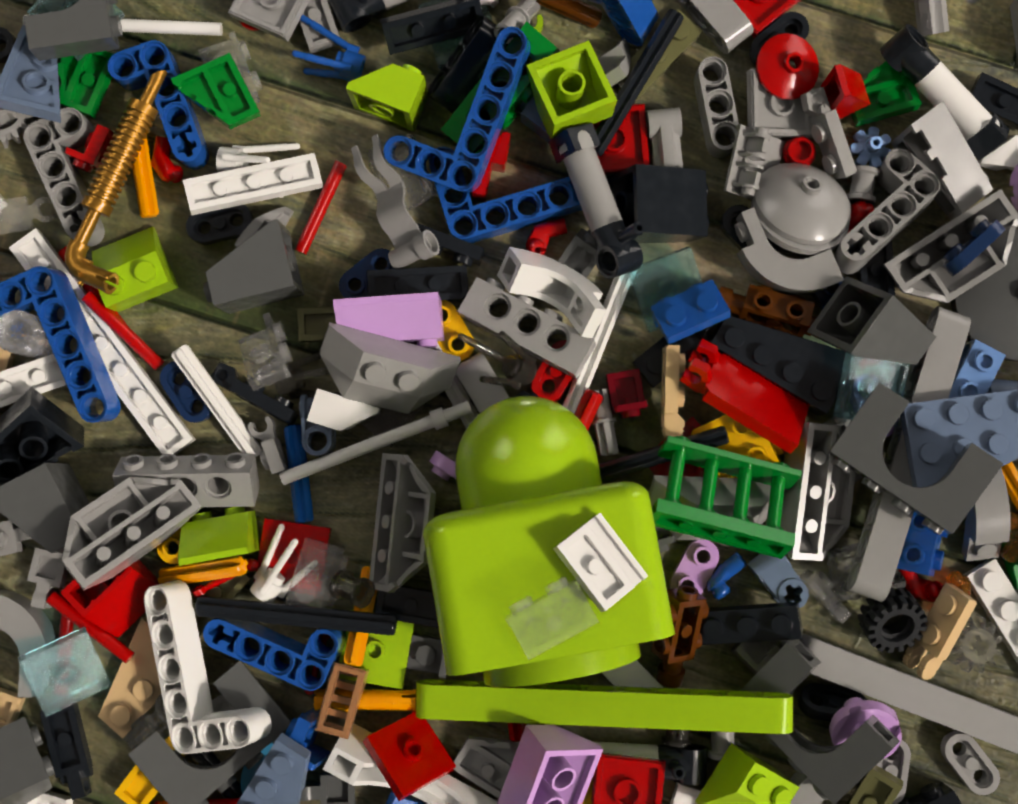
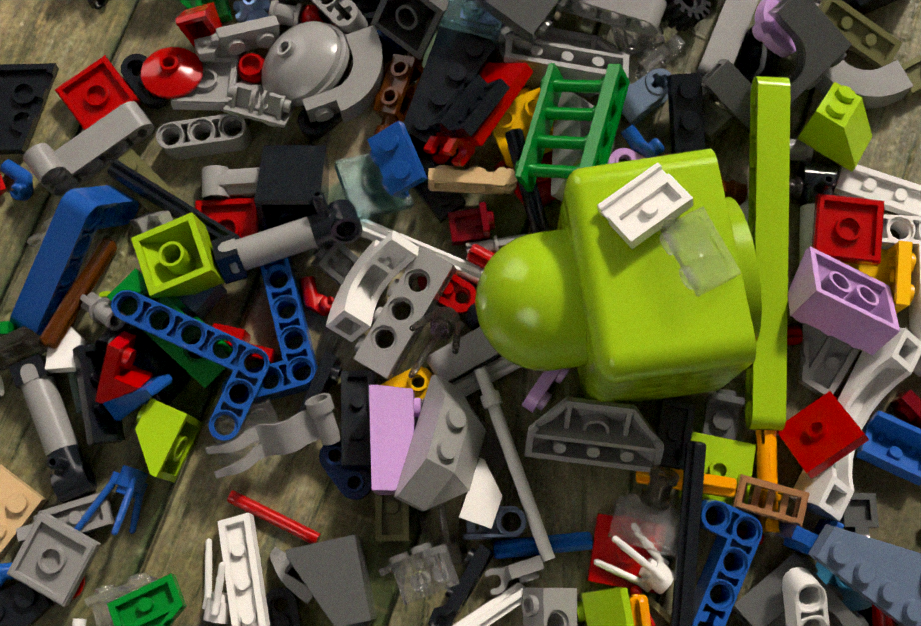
camera: 85 degrees left, 10 degrees down
none -> red slope [95,331,153,404]
none -> blue slope [103,374,173,421]
none -> black slope [429,74,510,138]

